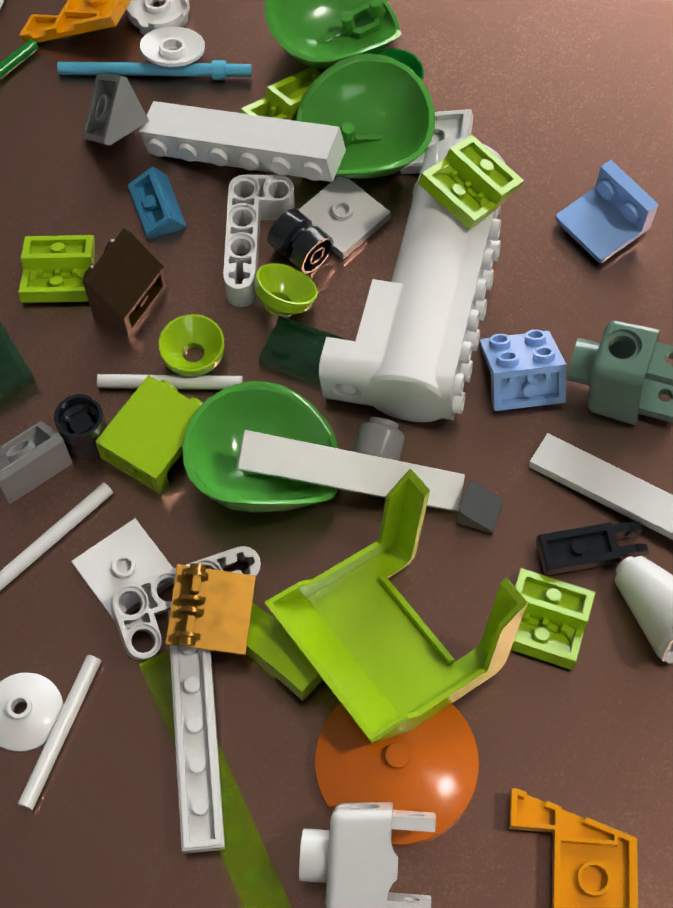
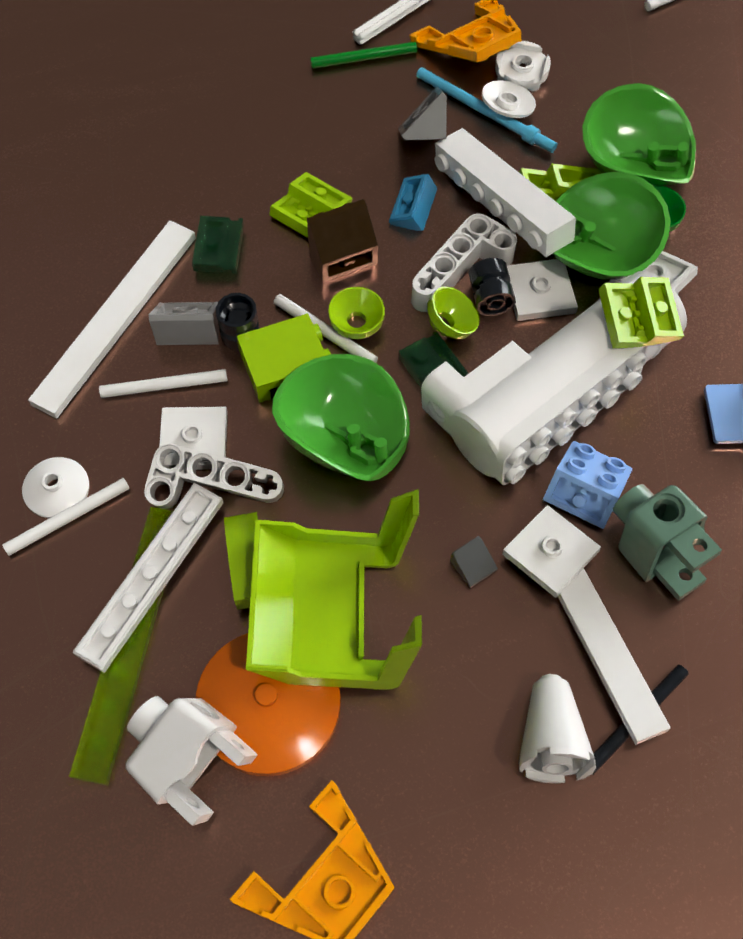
camera: 35 degrees right, 0 degrees up
pearl gold hinge [165,563,256,655] -> none
white tile [236,430,465,512] -> none
light grey head [352,417,405,461] -> none
lime slope [511,568,596,670] -> none
black hinge [536,521,649,576] -> none
none -> white plate [502,505,601,598]

